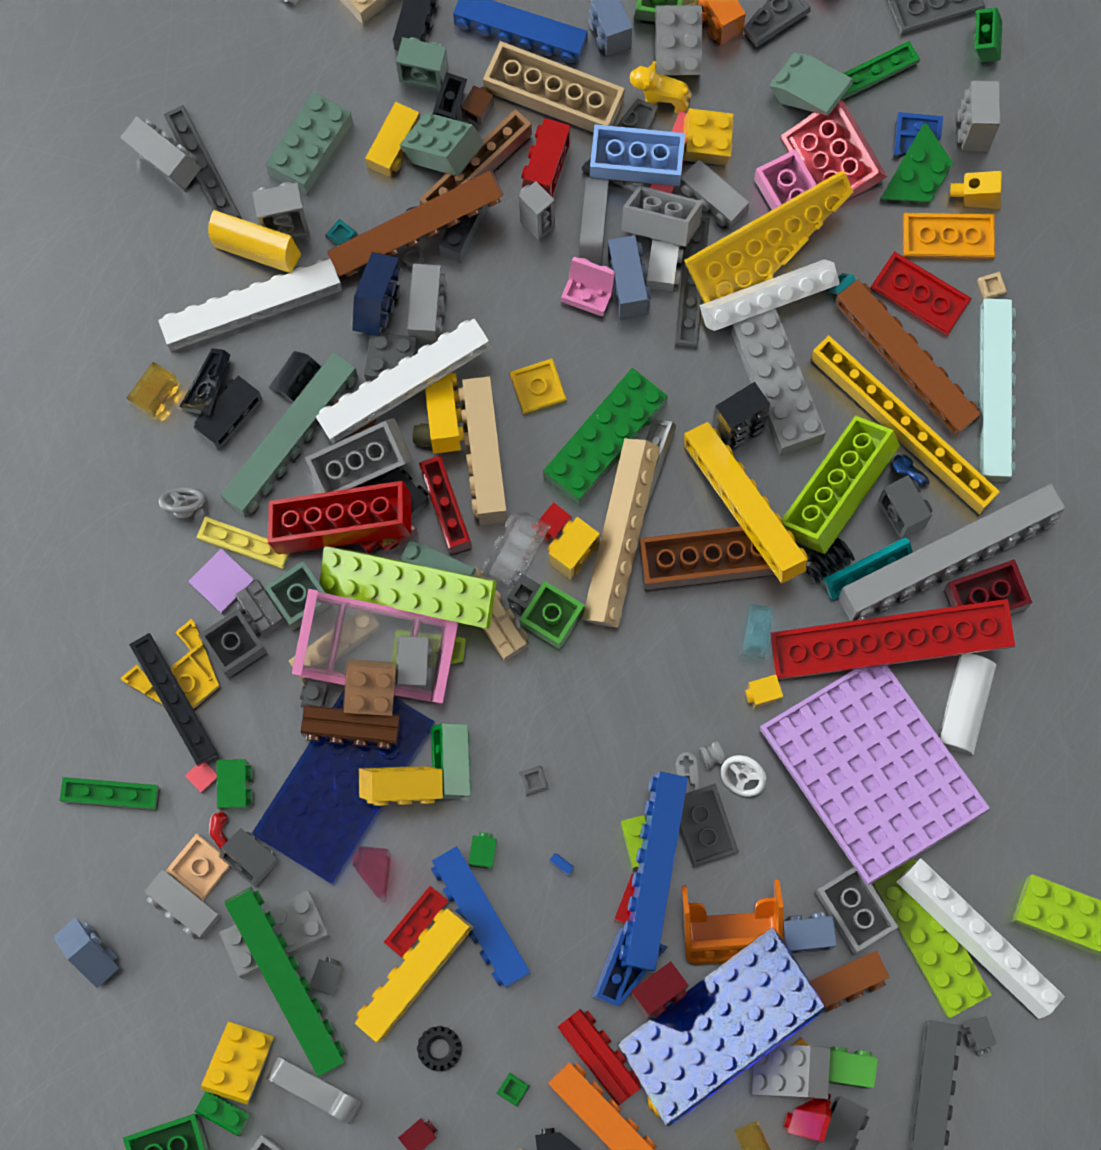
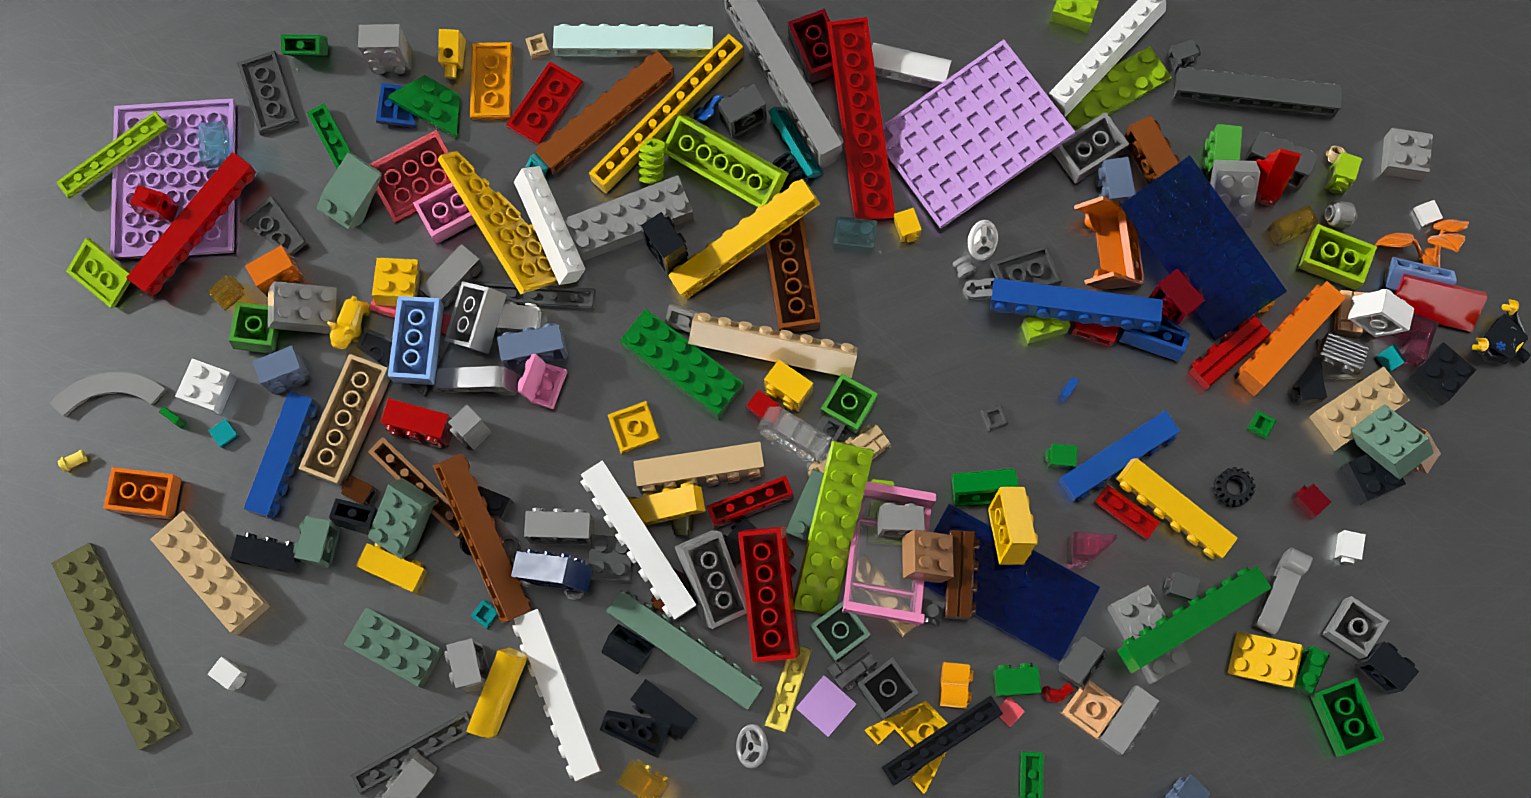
camera: 90 degrees left, 0 degrees up
none -> lime piece [638,138,665,184]
none -> light orange brick [939,662,974,709]

